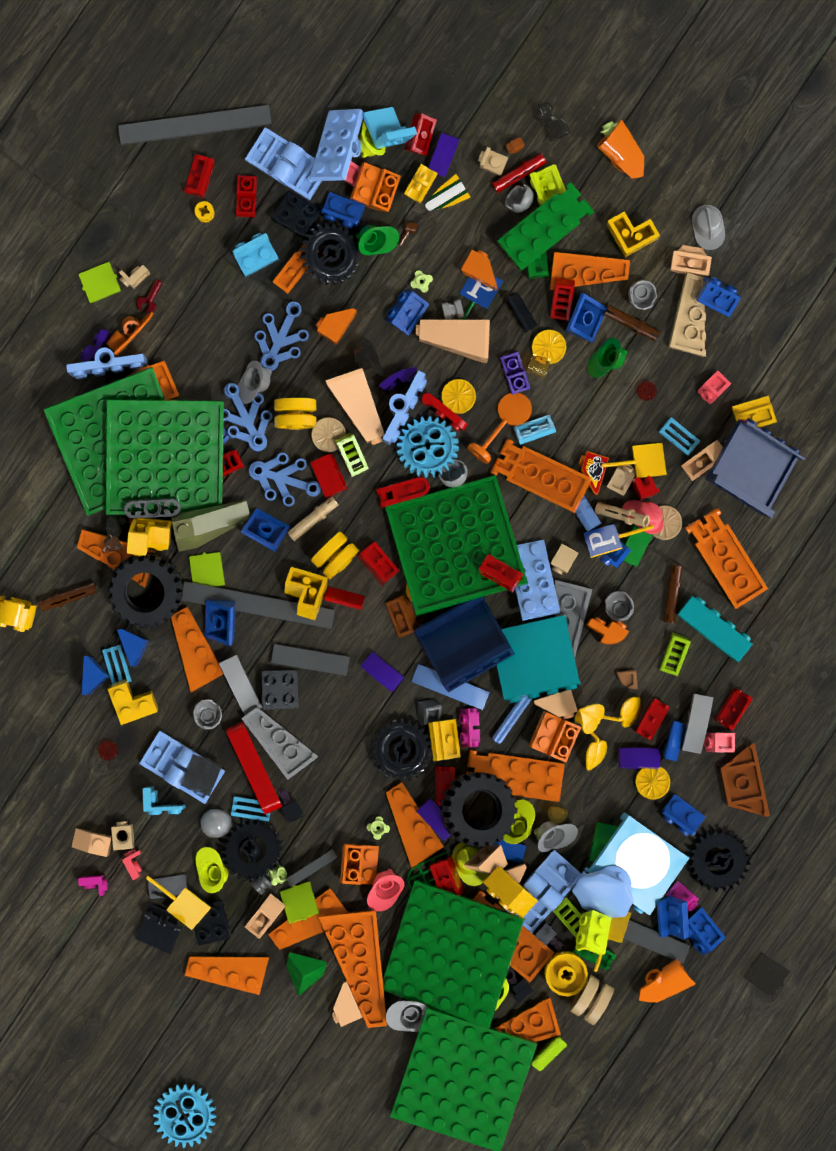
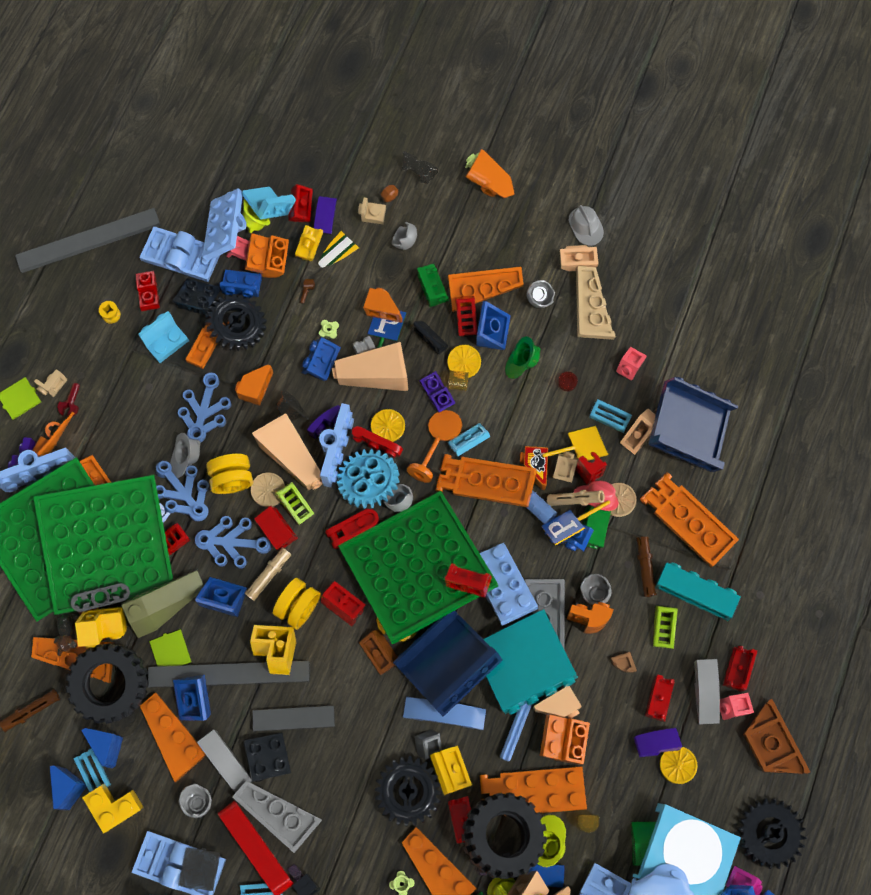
camera: 10 degrees left, 15 degrees down
clear red tile [99,741,118,760] -> none
red hinge [184,154,215,199] -> none
red slope [324,587,365,610] -> none
green piece [356,225,399,255] -> none
dark purple slope [361,651,404,692] -> none
dark purple slope [416,798,450,841] -> none
dark pink hinge [459,708,480,747] -> none
red pin [492,153,547,193] -> none
green hinge [497,182,595,271] -> none
neon yellow bracket [530,165,566,206] -> none
light grey piece [534,821,578,852] -> none
tan brick [550,544,578,575] -> none
yellow plant [575,697,641,771] -> none
reddish brown pin [604,305,660,342] -> none
yellow brick [606,211,660,258] -> none
blue bracket [661,794,706,836] -> none
blue slope [663,721,686,761] -> none
blue bracket [696,276,741,317] -> none
yellow plate [731,396,777,428] -> none

